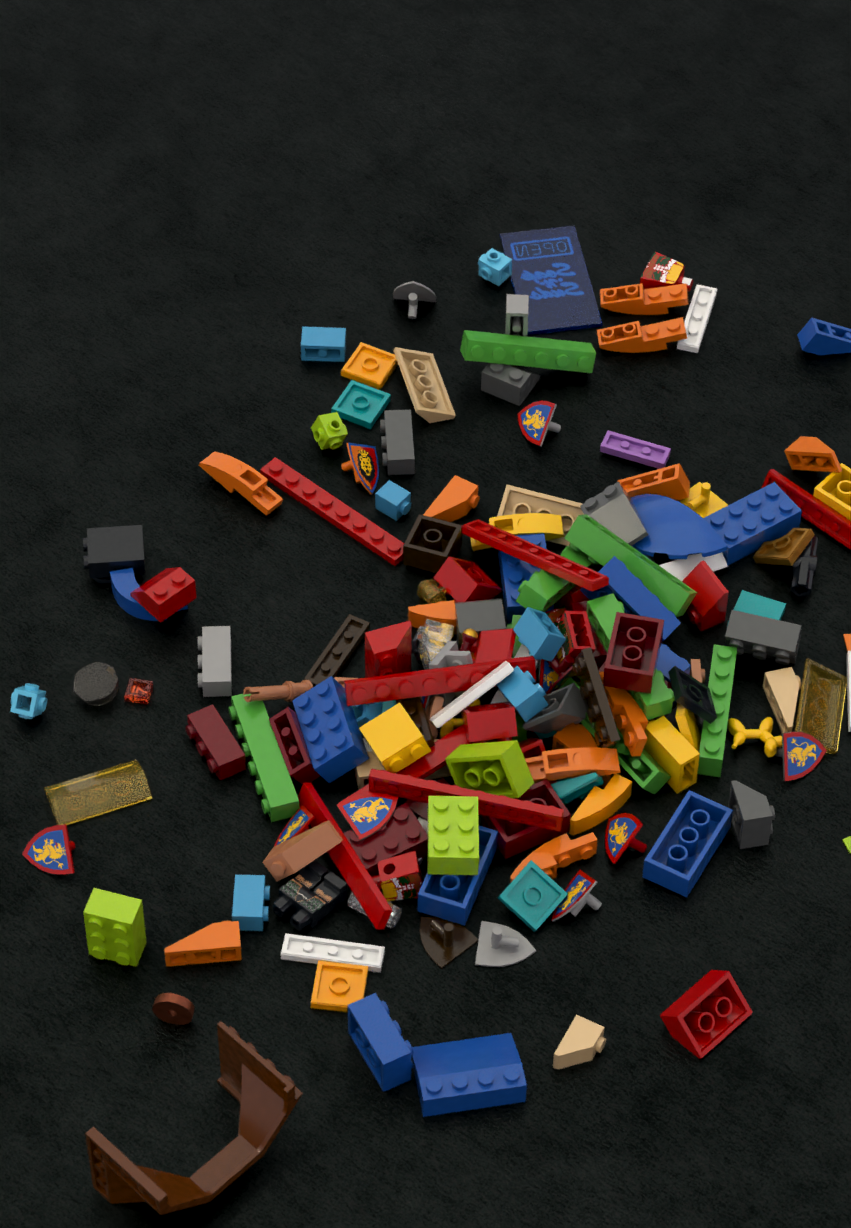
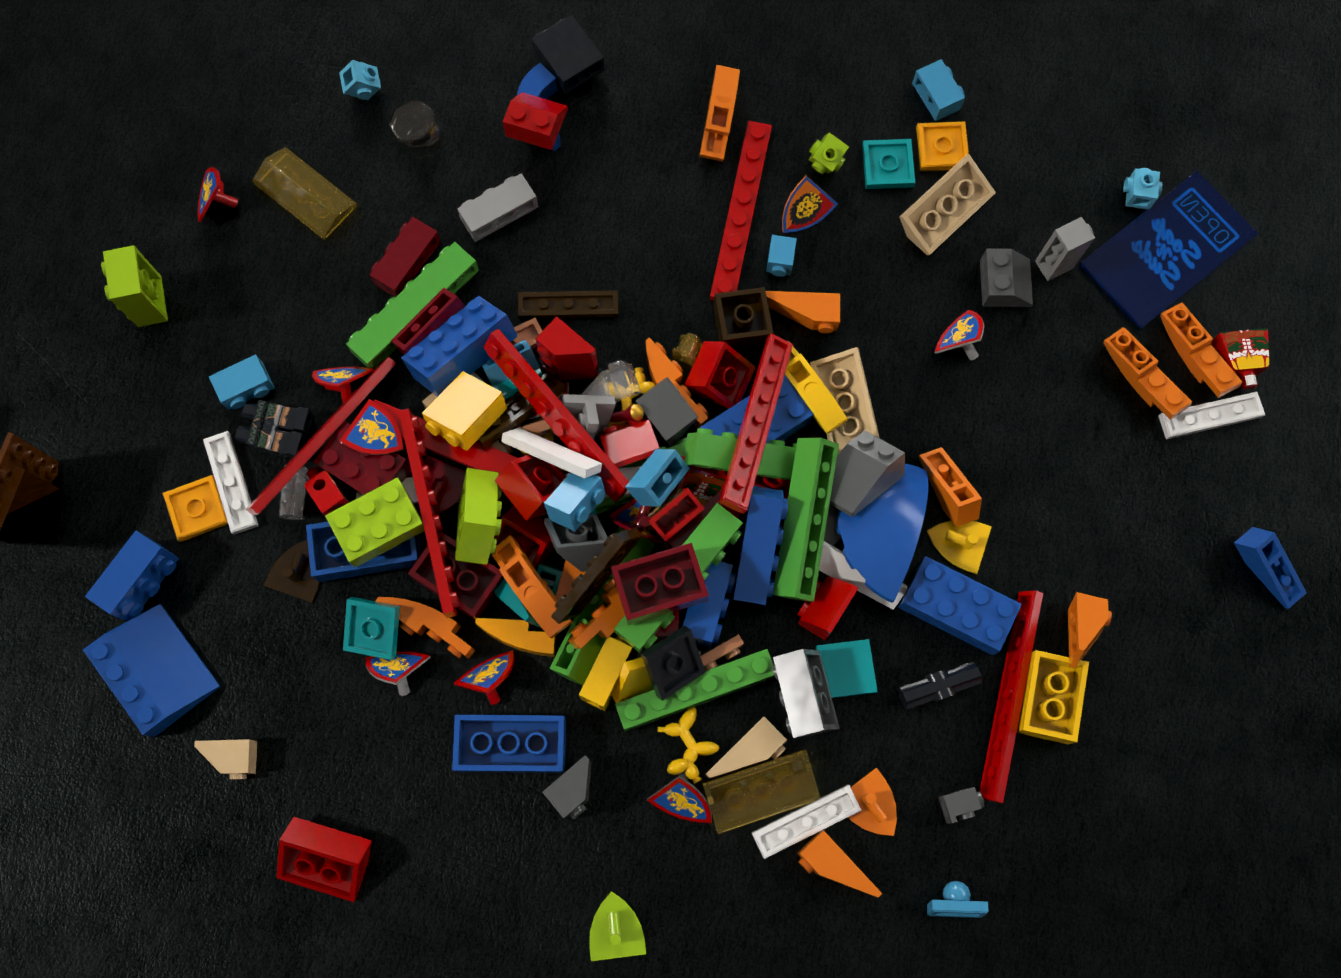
camera: 60 degrees right, 25 degrees up
clear red tile [124,678,153,705] -> none
copper piece [152,993,195,1025] -> none
orange slope [164,920,242,967] -> none
nougat pin [243,680,313,702] -> none
nougat slope [263,820,343,881] -> none
dark grey brick [380,409,415,475] -> none
light grey shield [393,281,436,319] -> none
bright green brick [460,330,596,373] -> none
light grey shield [475,921,536,967] -> none
medium lavender plate [600,430,671,469] -> none
pearl gold tile [753,528,815,566] -> none

